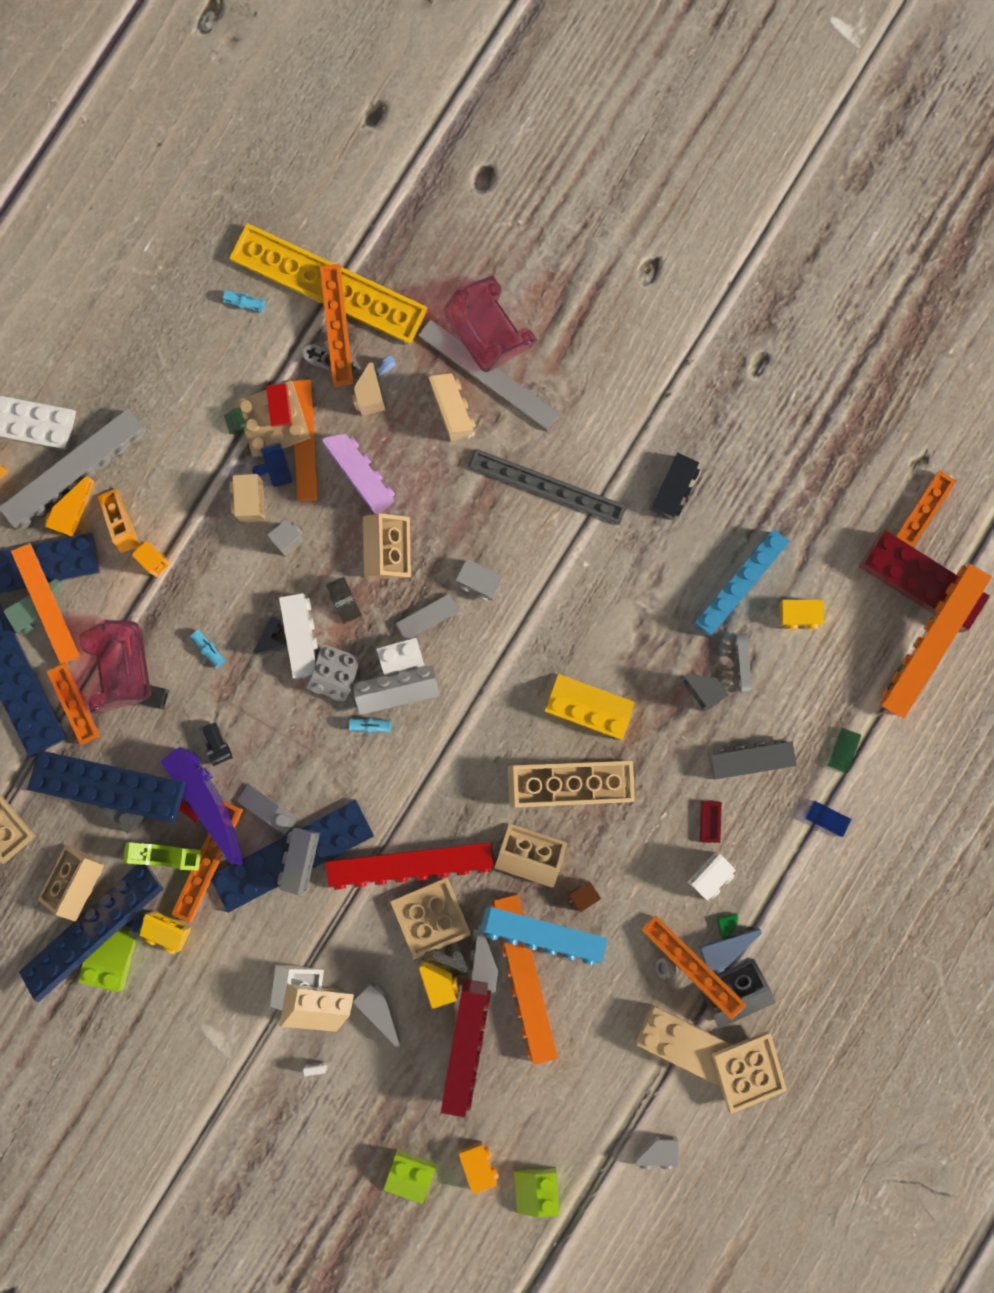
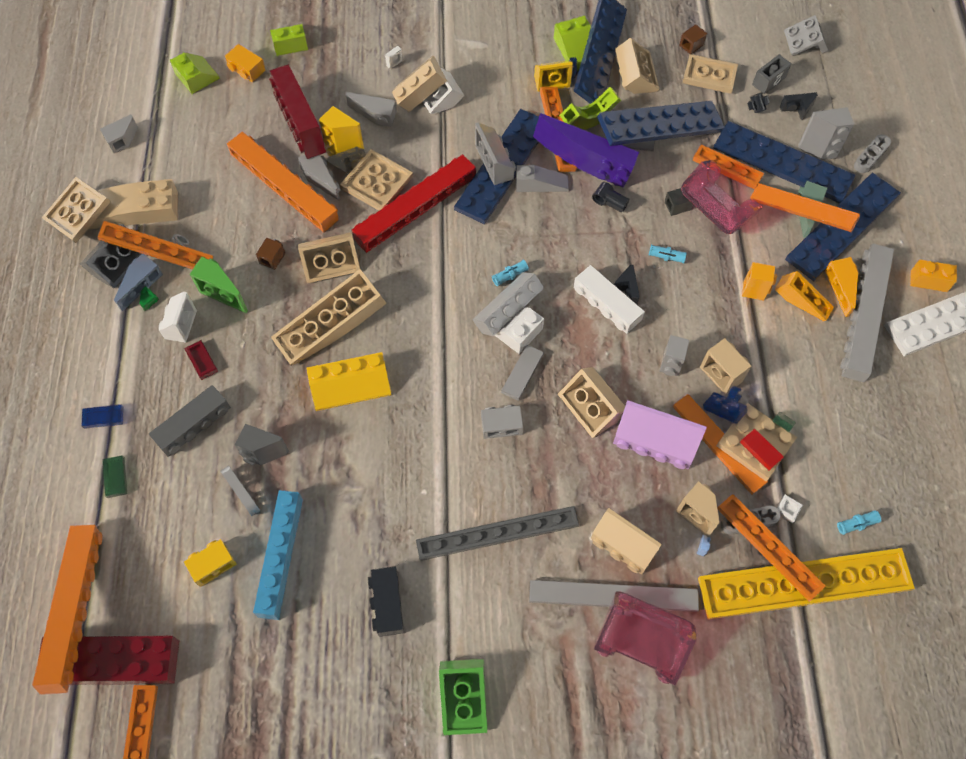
camera: 145 degrees right, 20 degrees down
light grey bracket [306,645,360,702] -> none
clear smoke slope [326,577,362,624] -> none
dark azure brick [480,907,608,966] -> none
none -> bright green slope [190,257,248,313]
none -> bright green slope [439,659,488,735]
none -> white tile [777,495,803,523]

